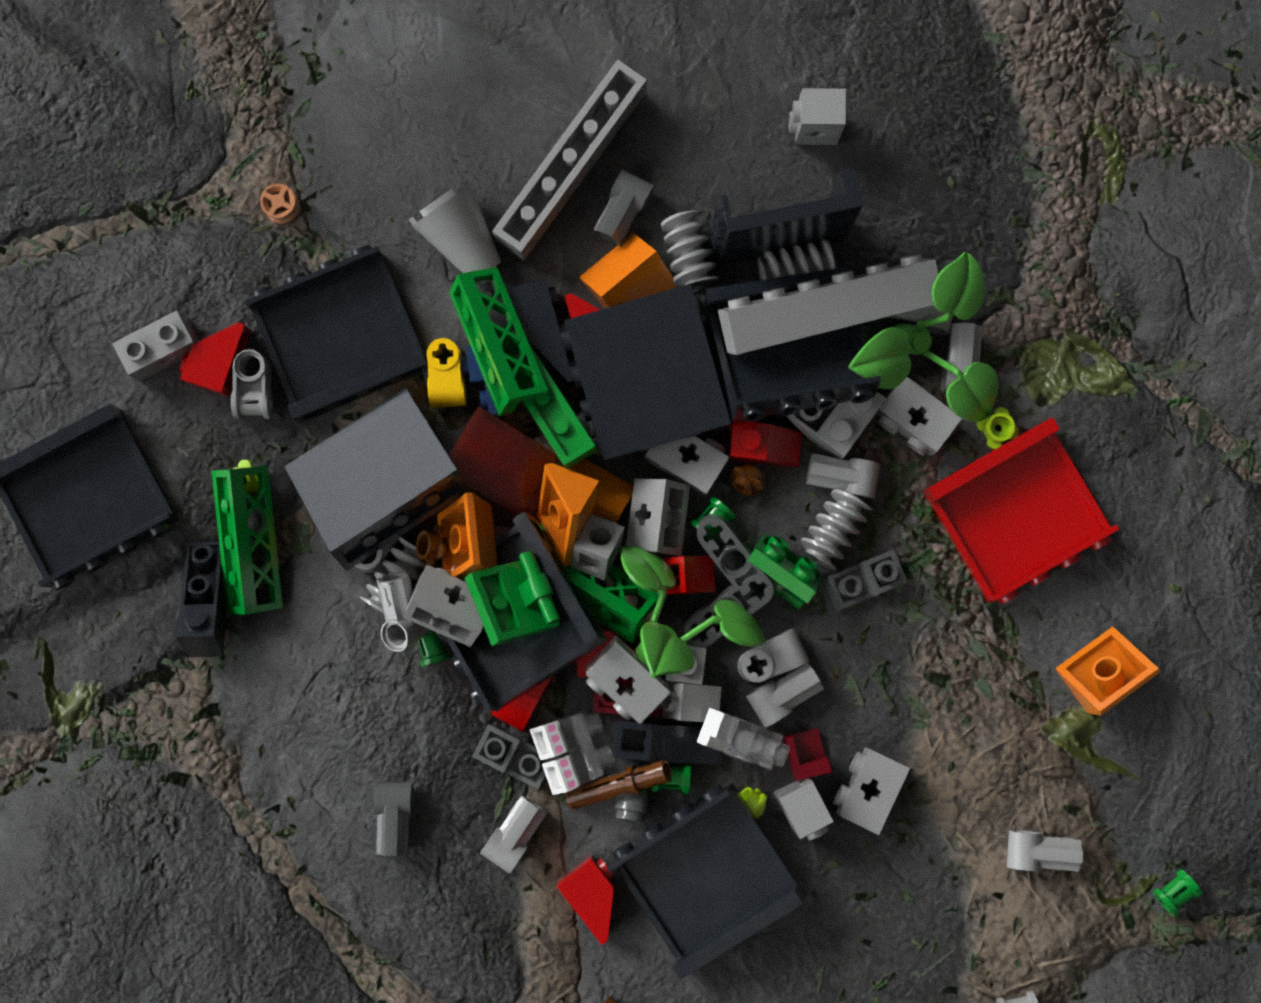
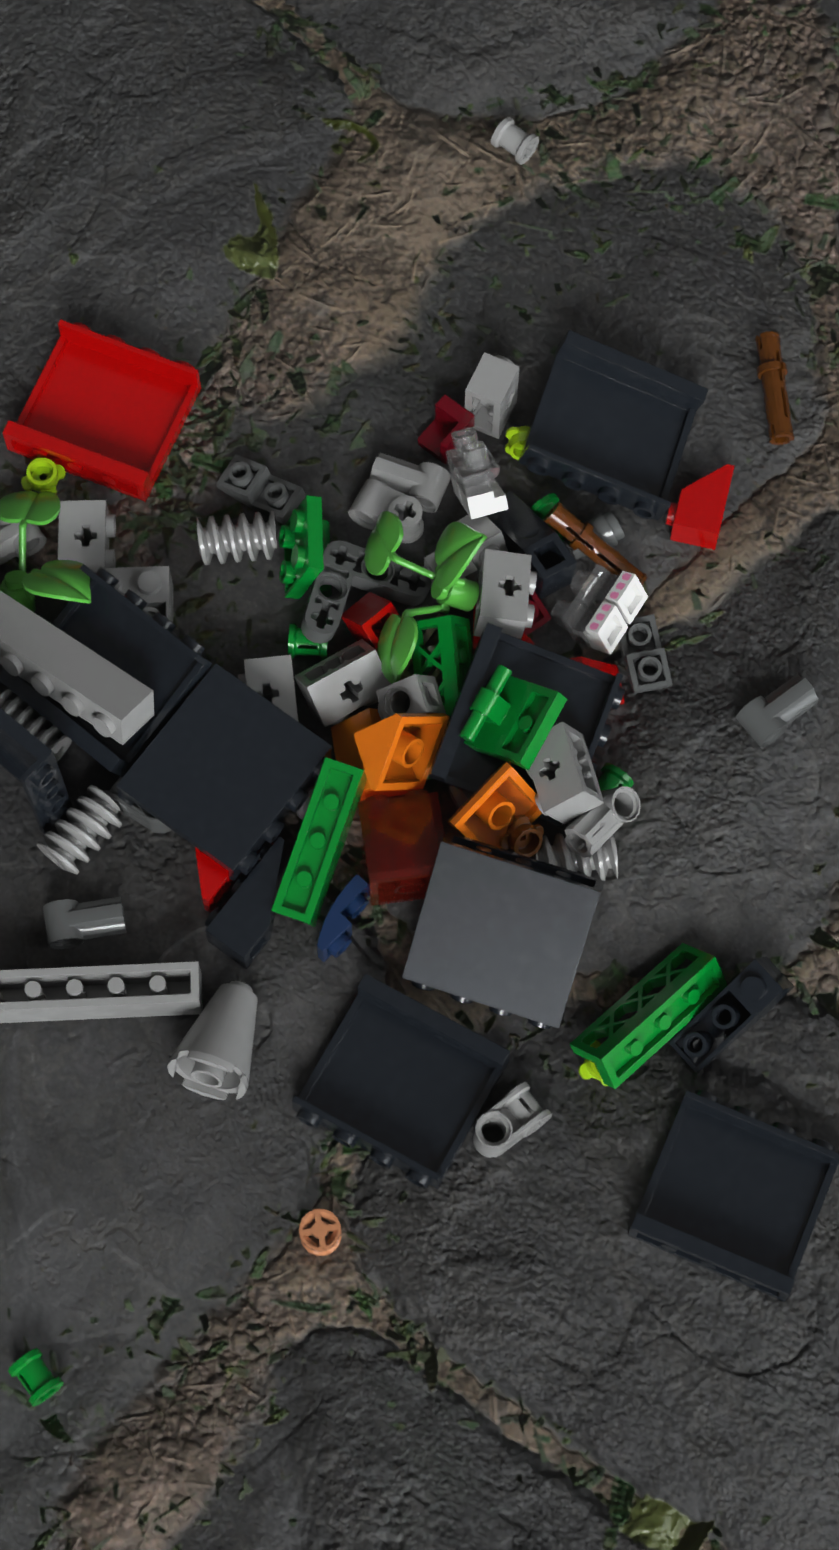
camera: 125 degrees left, 15 degrees down
light grey brick [112,310,199,381] -> none
red slope [179,322,252,397] -> none
yellow piece [427,338,467,409] -> none
green fence [449,267,548,417] -> none
light grey piece [480,795,547,874] -> none
orange slope [579,233,678,308] -> none
red slope [727,421,802,468] -> none
reddish brown plate [728,463,765,496] -> none
light grey piece [806,454,881,500] -> none
light grey brick [833,747,910,835] -> none
light grey piece [1007,830,1083,872] -> none
orange slope [1056,626,1160,716] -> none
green bush [1152,869,1203,918] -> none

